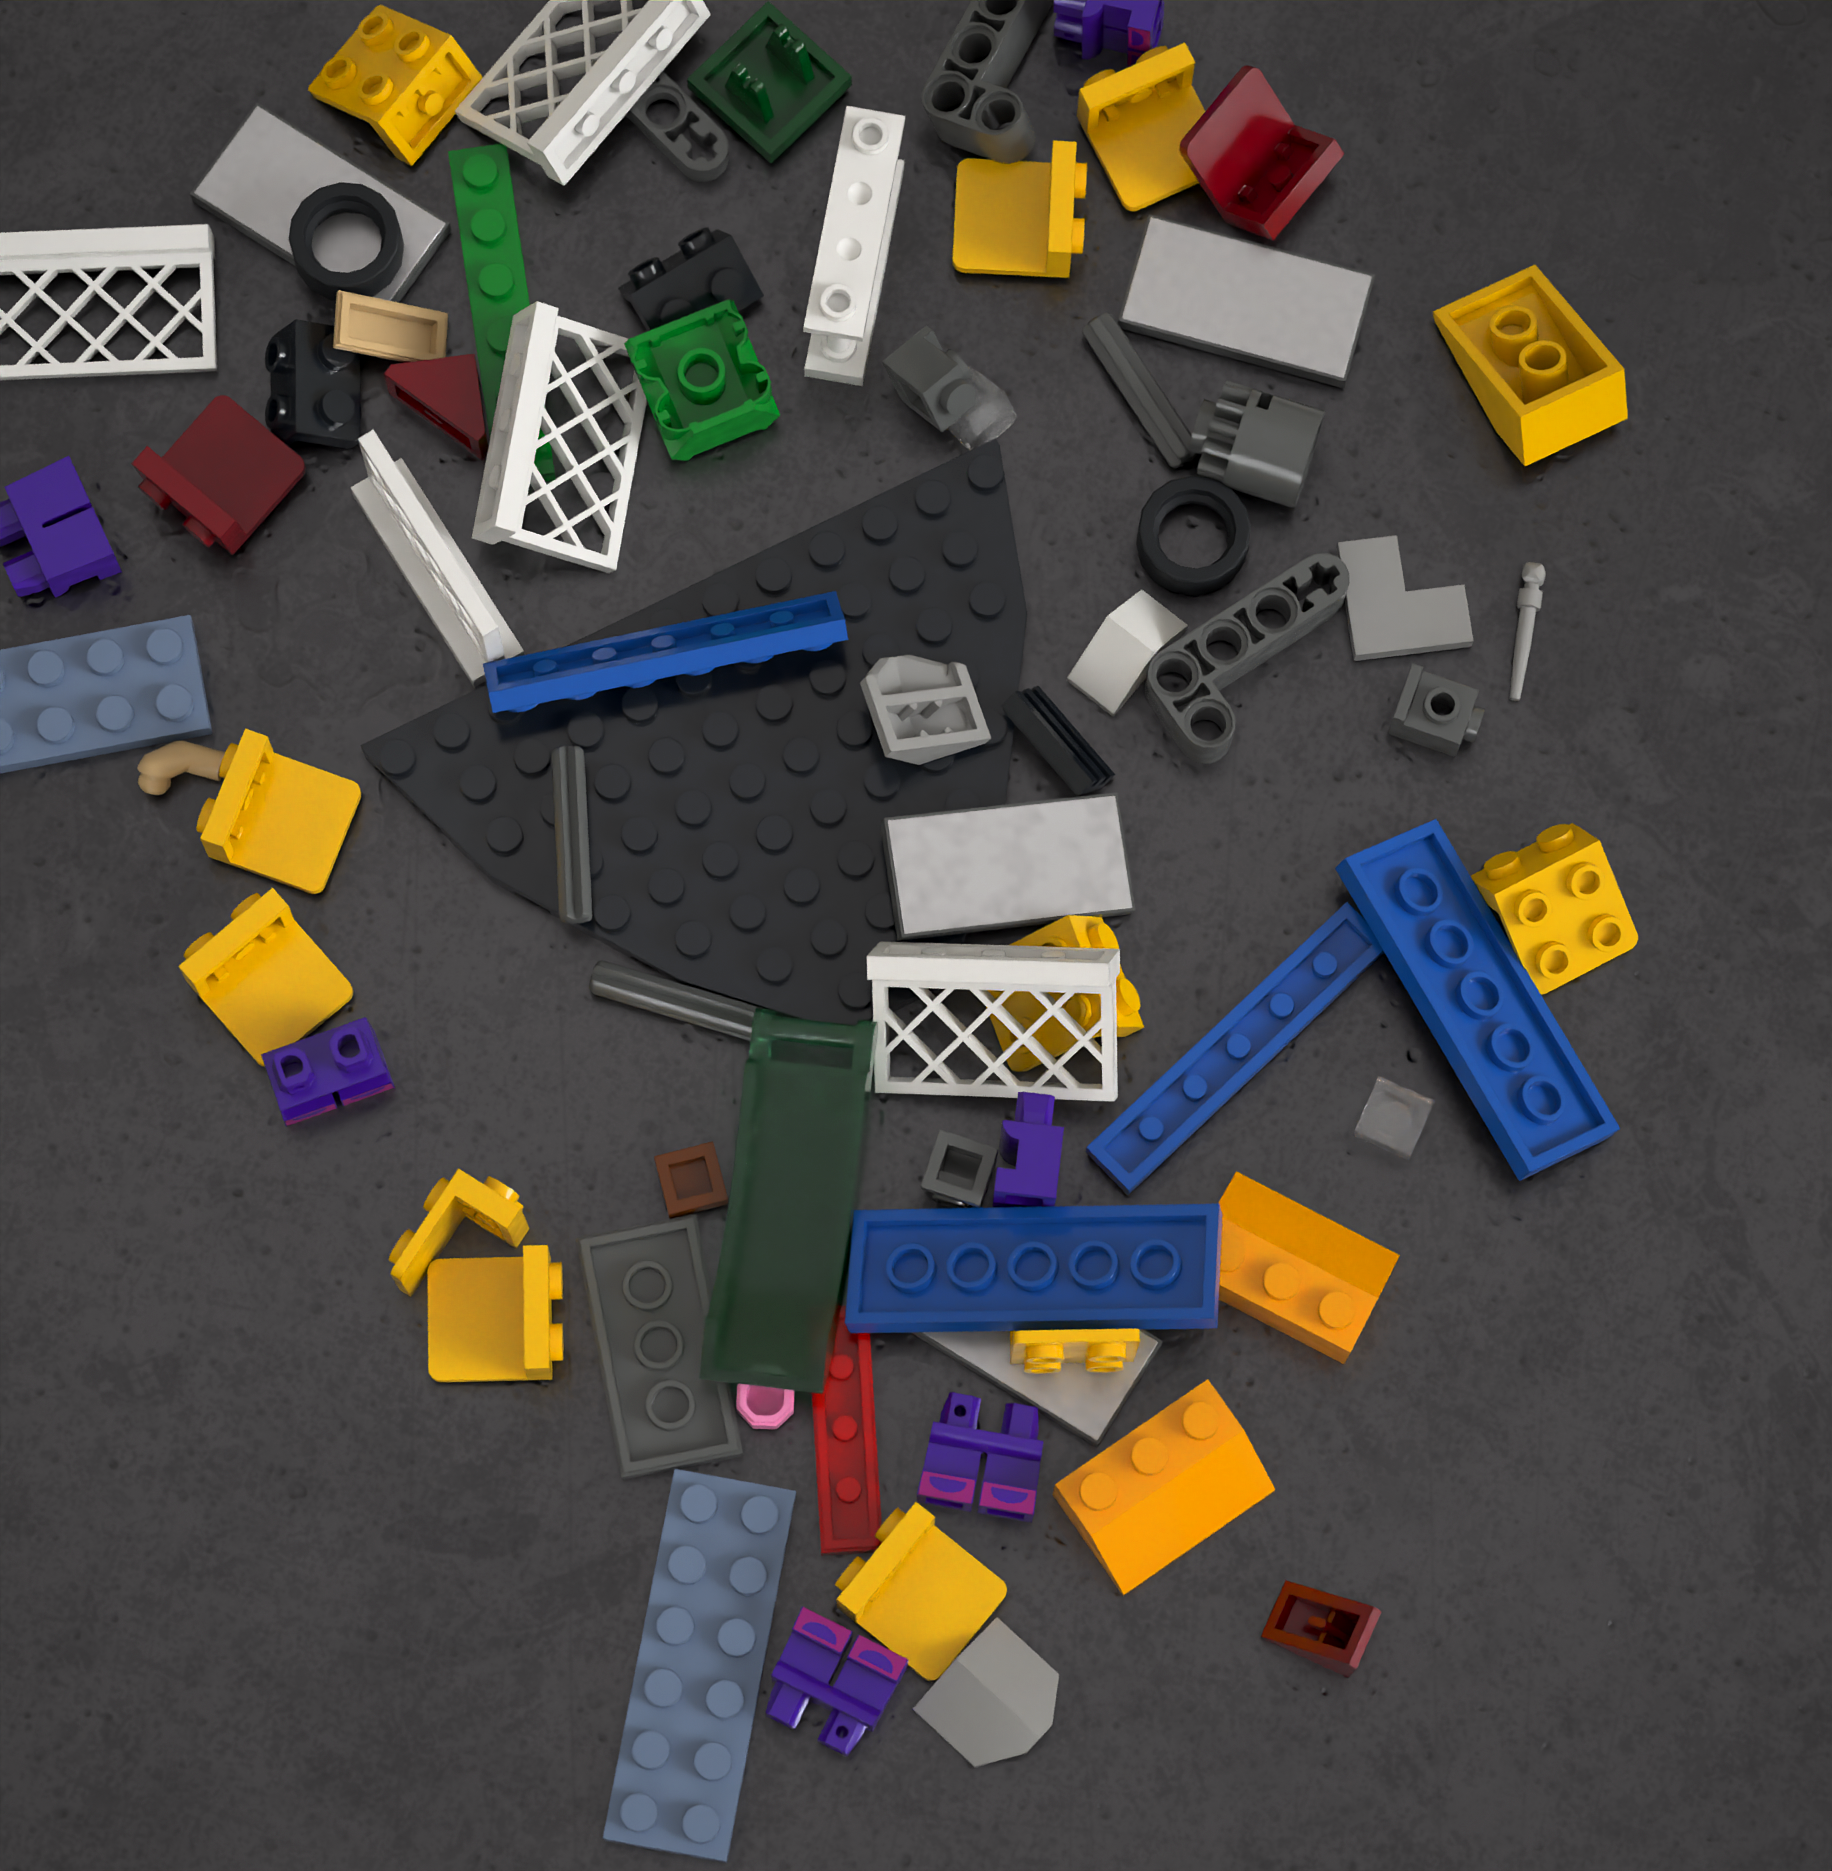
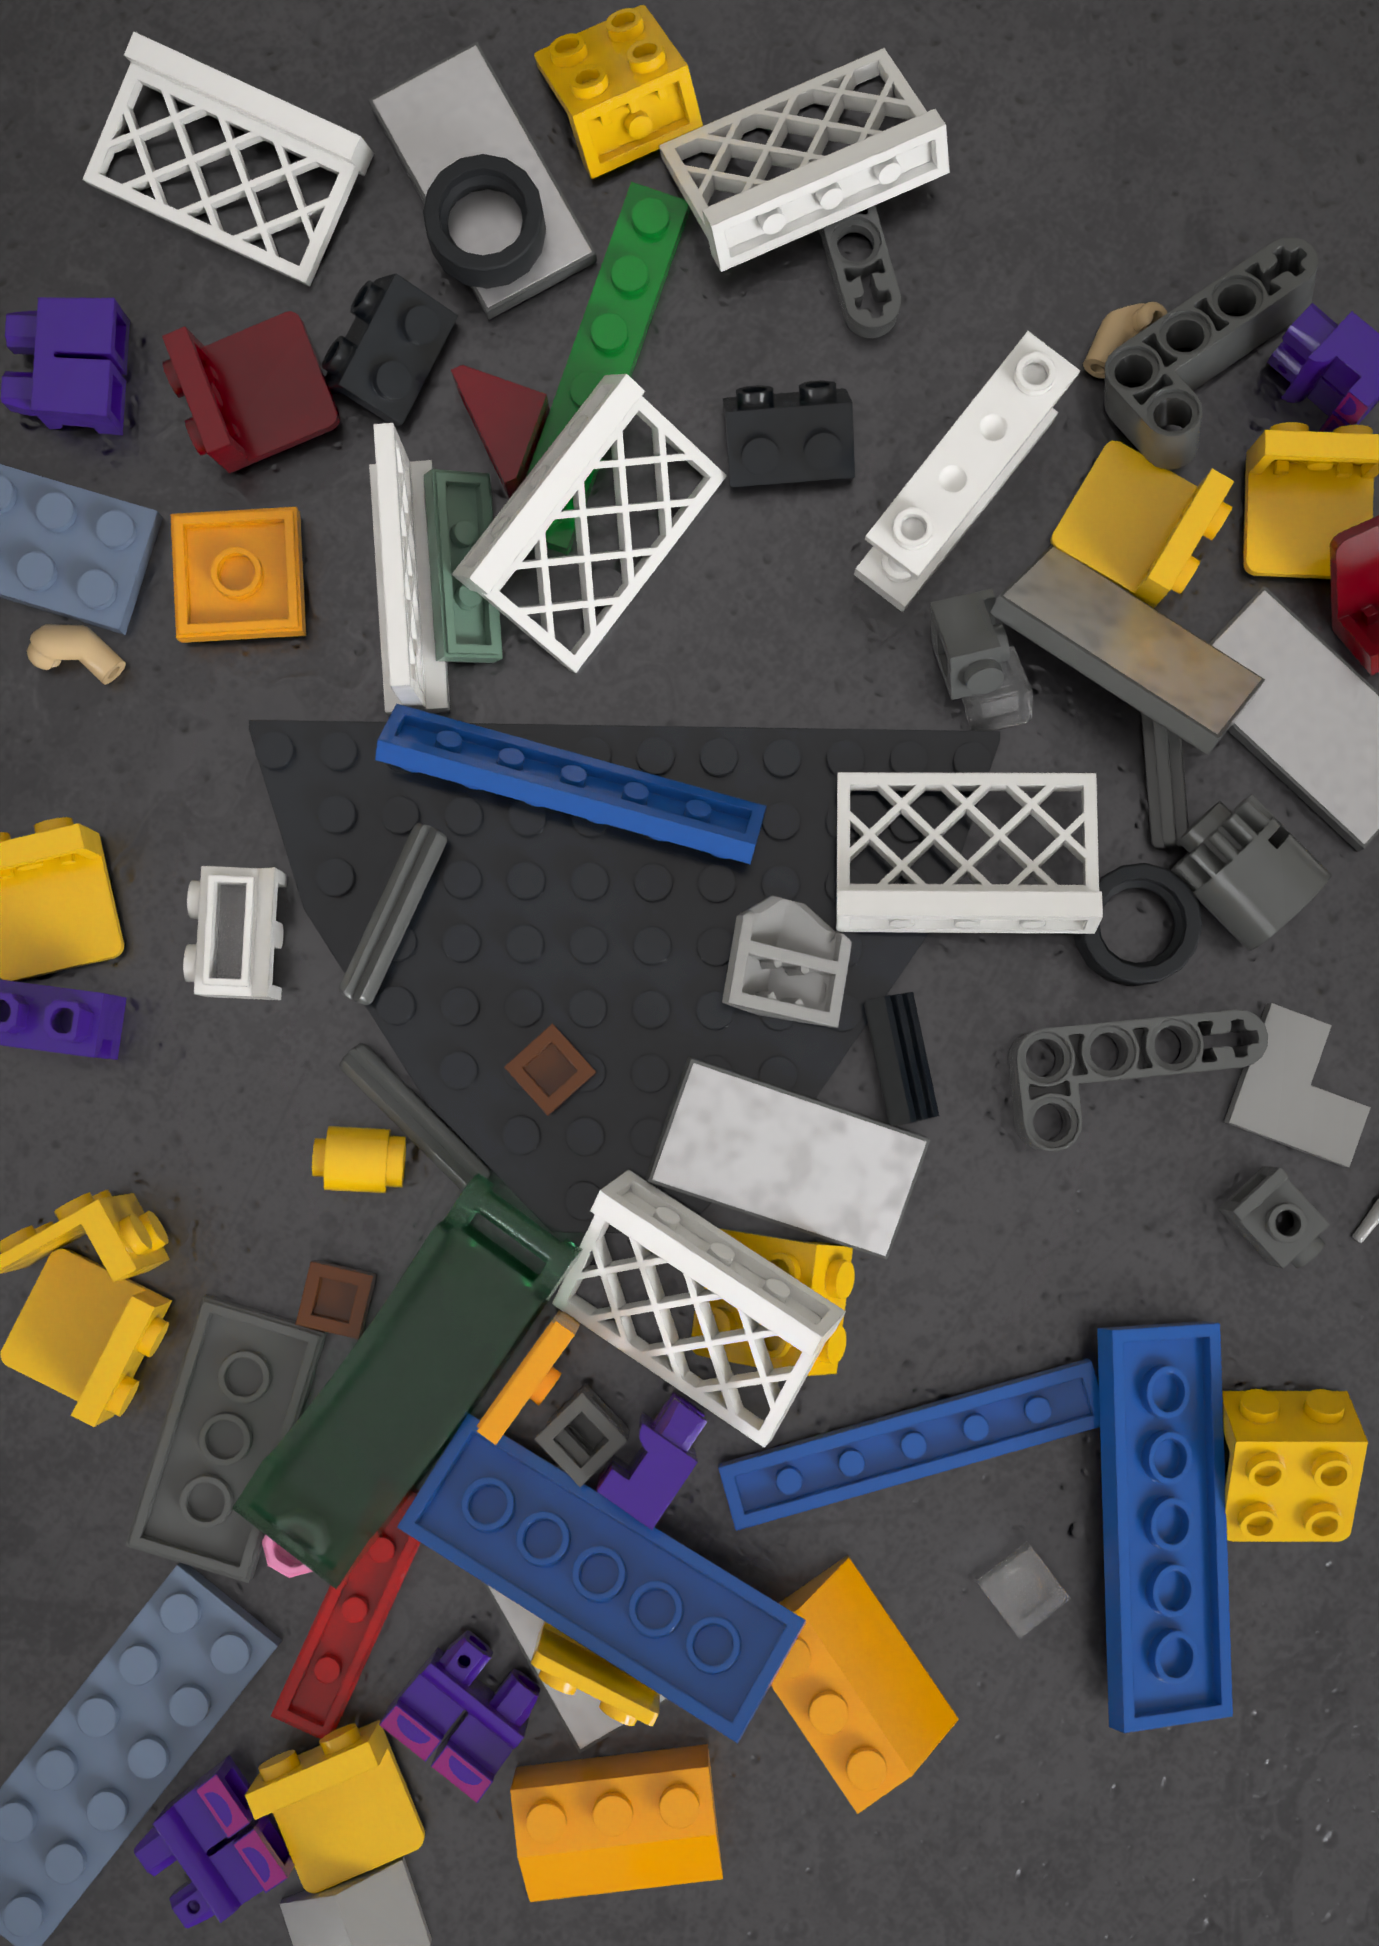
camera: 30 degrees right, 10 degrees up
yellow bracket [196,728,361,894] -> none
tan tile [333,290,448,363] -> none
green slope [624,299,780,461] -> none
dark green plate [687,1,852,163] -> none
white slope [1067,589,1188,717] -> none
none -> light orange plate [171,507,306,643]
none -> white window [183,866,288,1000]
none -> yellow brick [312,1126,406,1193]
none -> sand green tile [424,469,503,663]
none -> light orange plate [477,1311,581,1445]
none -> reddish brown plate [504,1023,597,1116]
none -> white fence [836,772,1103,934]
none -> flat silver tile [990,545,1265,754]
none -> tan arm [1083,302,1167,378]

